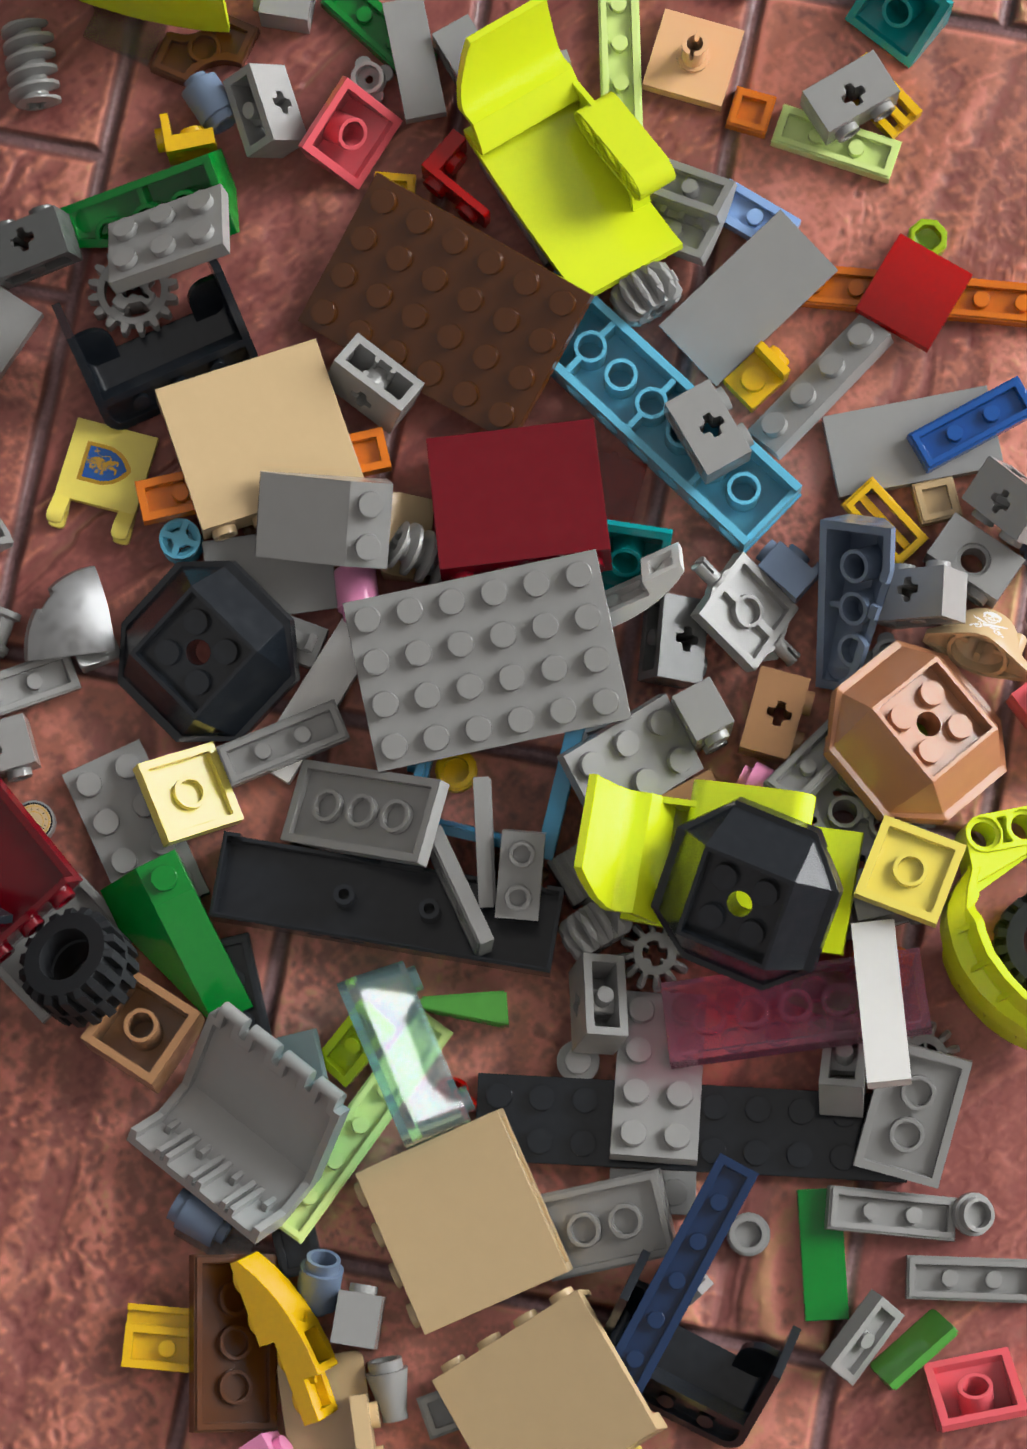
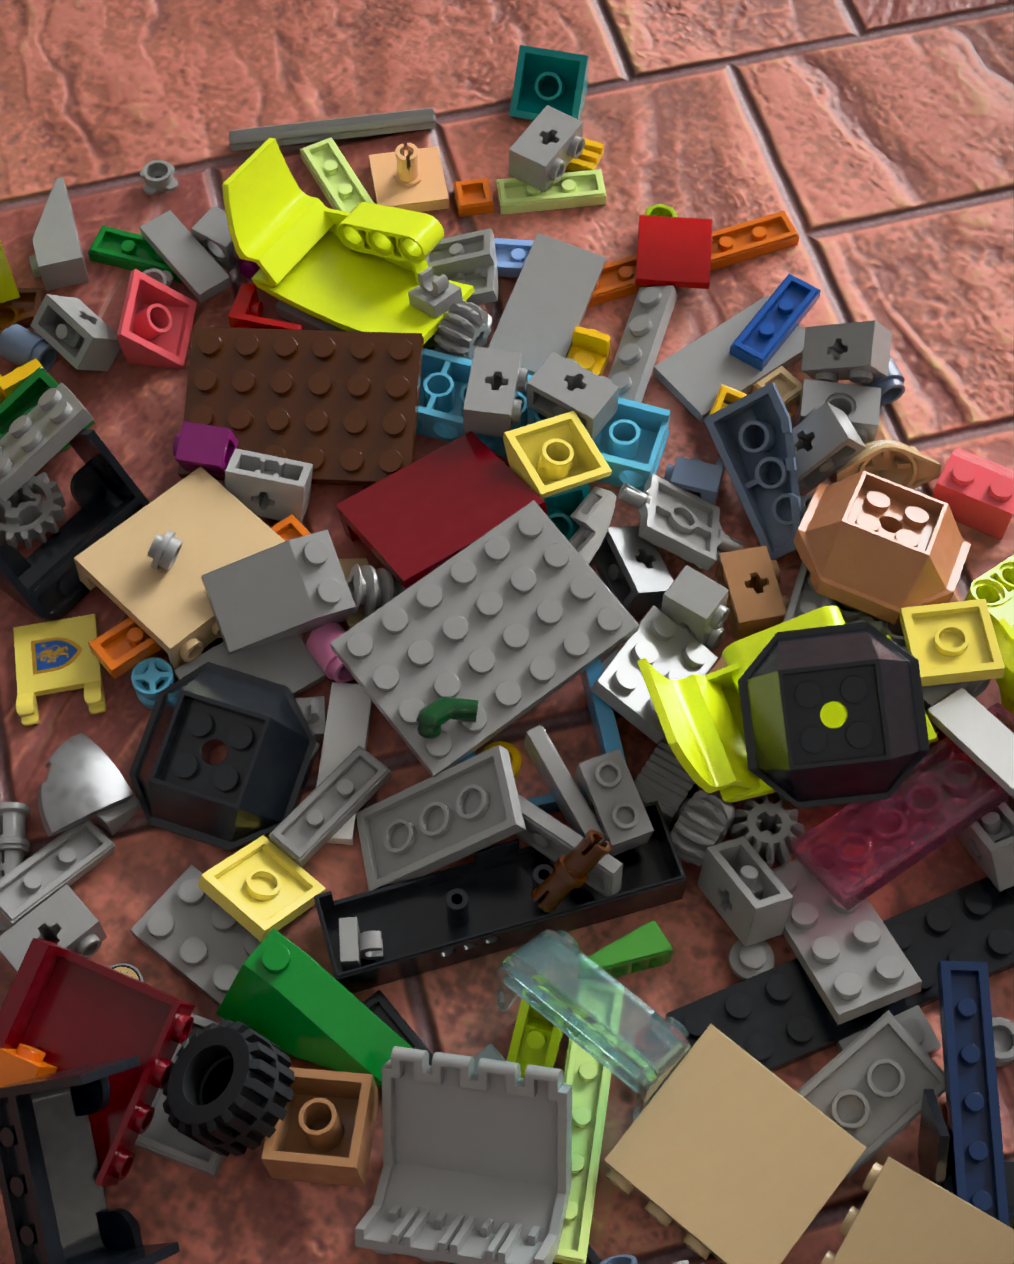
camera: 30 degrees left, 20 degrees down
none -> light grey plate [147,530,183,571]
none -> magenta brick [173,421,239,477]
none -> light grey tile [339,917,383,972]
none -> light grey tile [408,267,463,319]
none -> dark green arm [416,697,478,739]
none -> light grey brick [463,347,528,437]
none -> light yellow slope [503,411,612,498]
none -> reddish brown pin [531,829,612,913]

